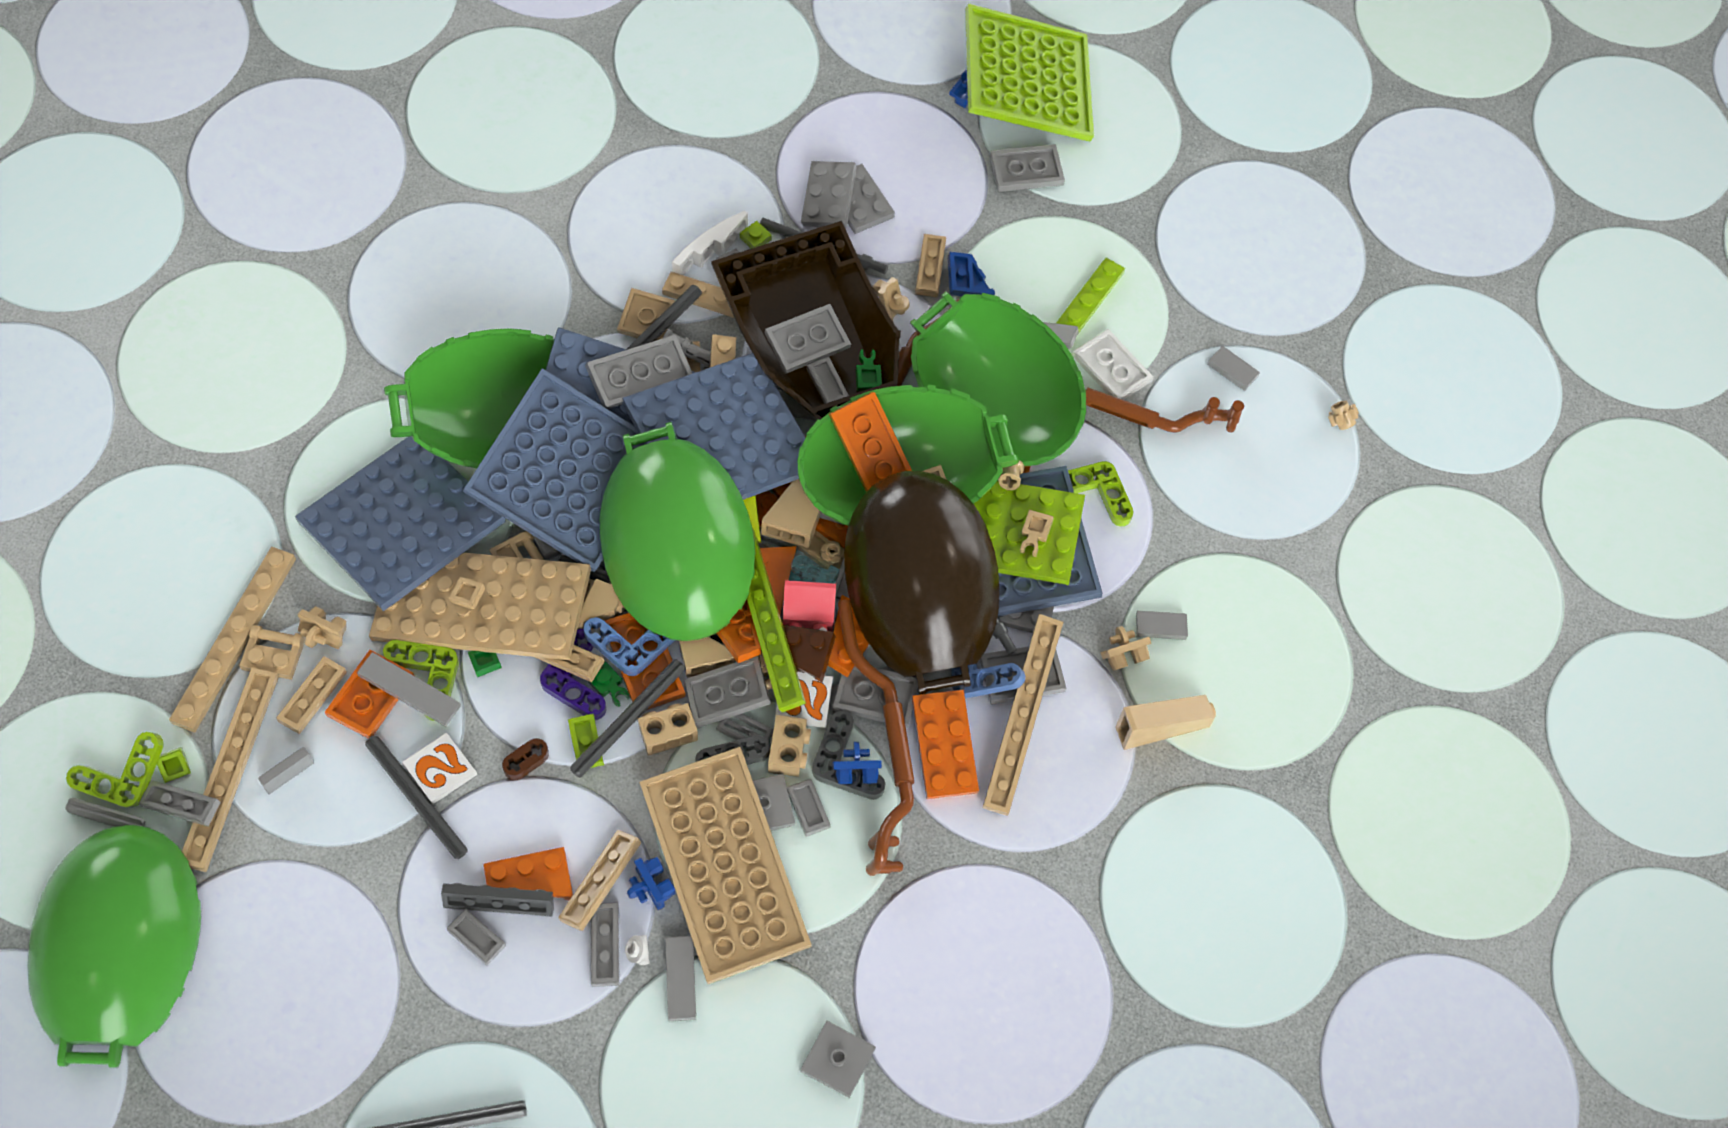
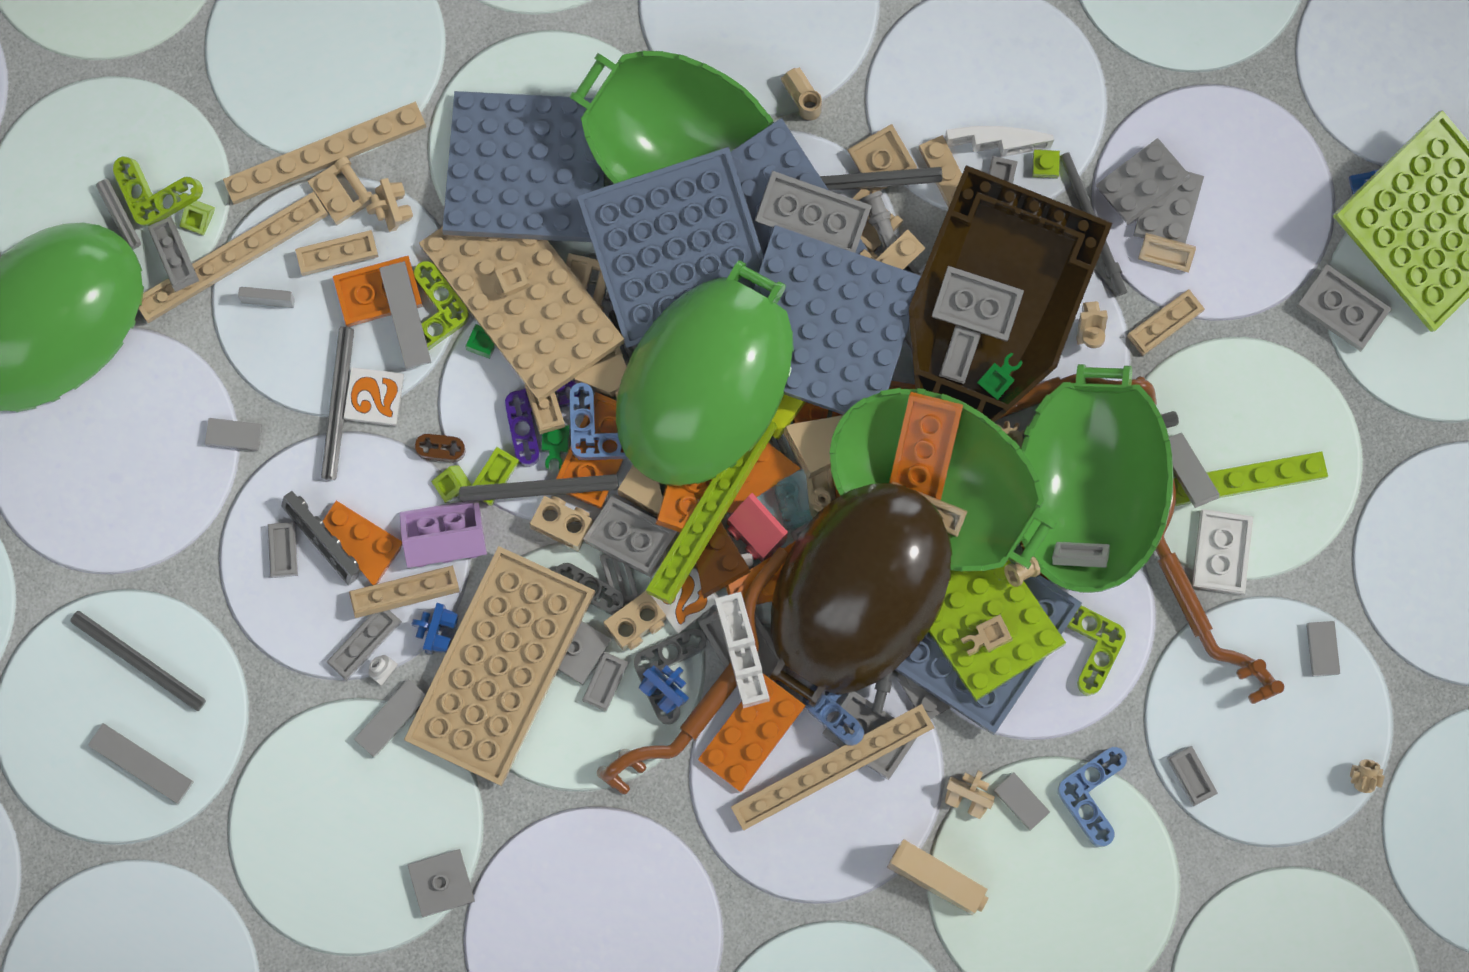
camera: 45 degrees right, 15 degrees up
blue wing [947,252,995,296] -> none
none -> light grey tile [205,418,262,451]
none -> lavender slope [400,501,487,568]
none -> lime slope [431,465,472,503]
none -> white slope [715,592,770,708]
none -> tan piece [781,67,822,121]
none -> light grey tile [1052,542,1110,567]
none -> medium blue beam [1058,747,1127,847]
none -> tan tile [1138,233,1196,273]
none -> light grey tile [1167,746,1218,806]

